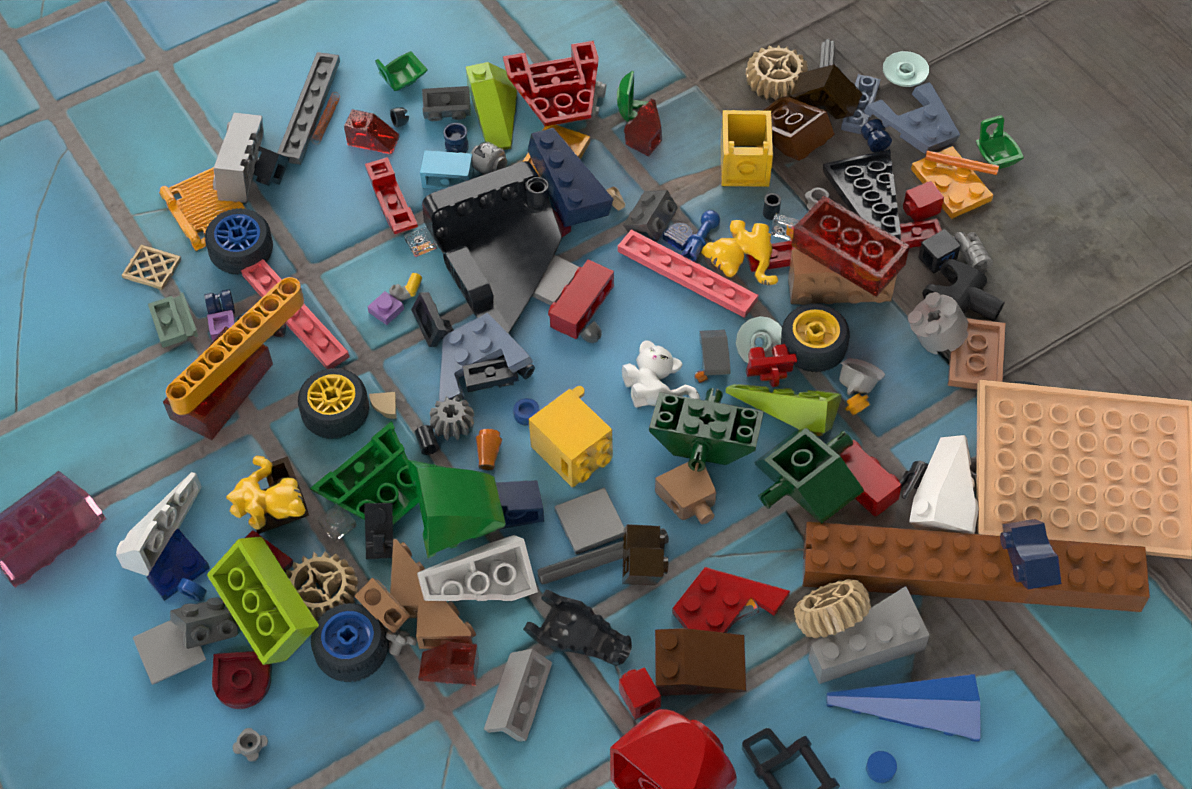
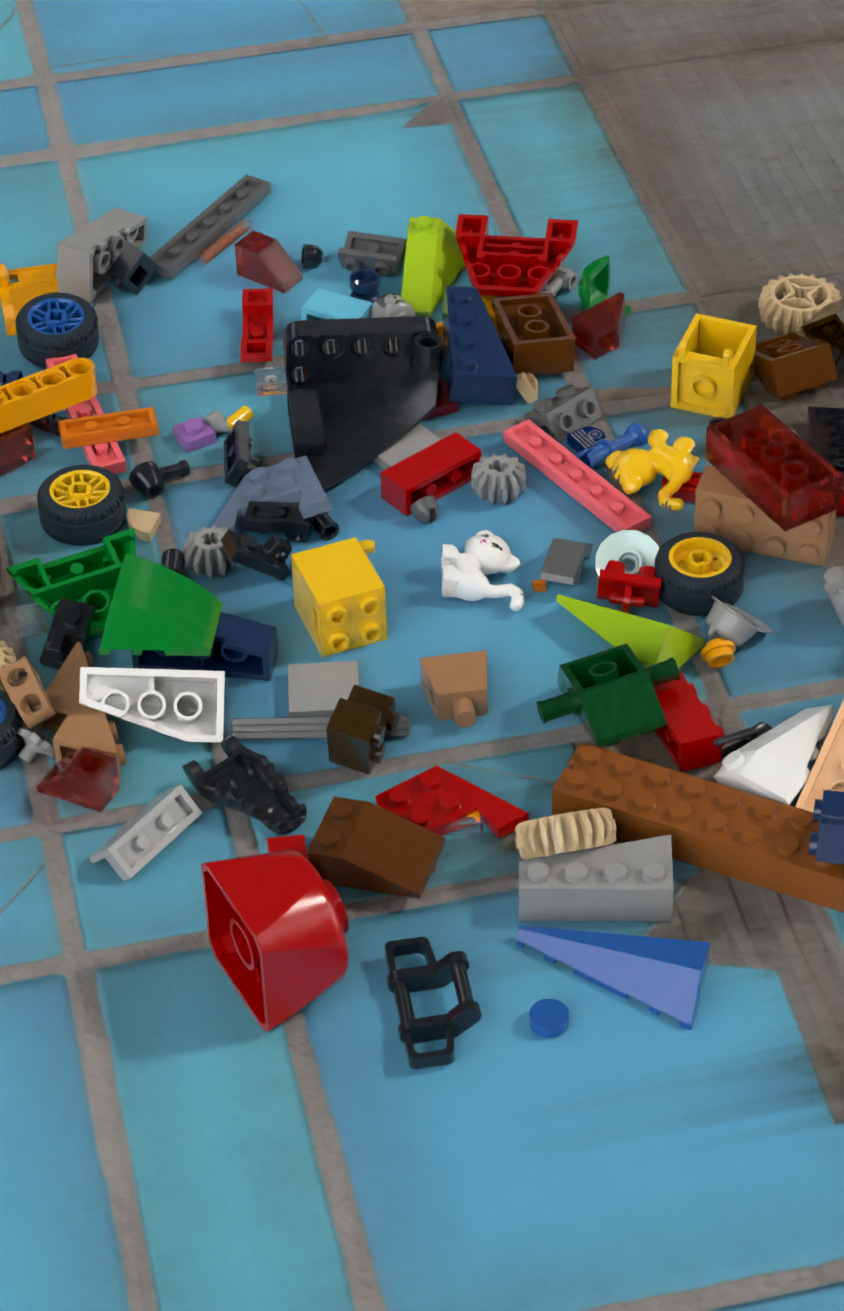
camera: 20 degrees right, 15 degrees down
green piece [375,51,428,91] -> none
orange cone [476,429,502,470] -> none
dark green slope [649,388,764,472] -> none
none -> orange tile [58,407,159,449]
none -> black bar [129,460,190,499]
none -> black hinge [221,530,293,581]
none -> light grey gear [471,453,526,505]
none -> reddish brown slope [492,293,575,375]

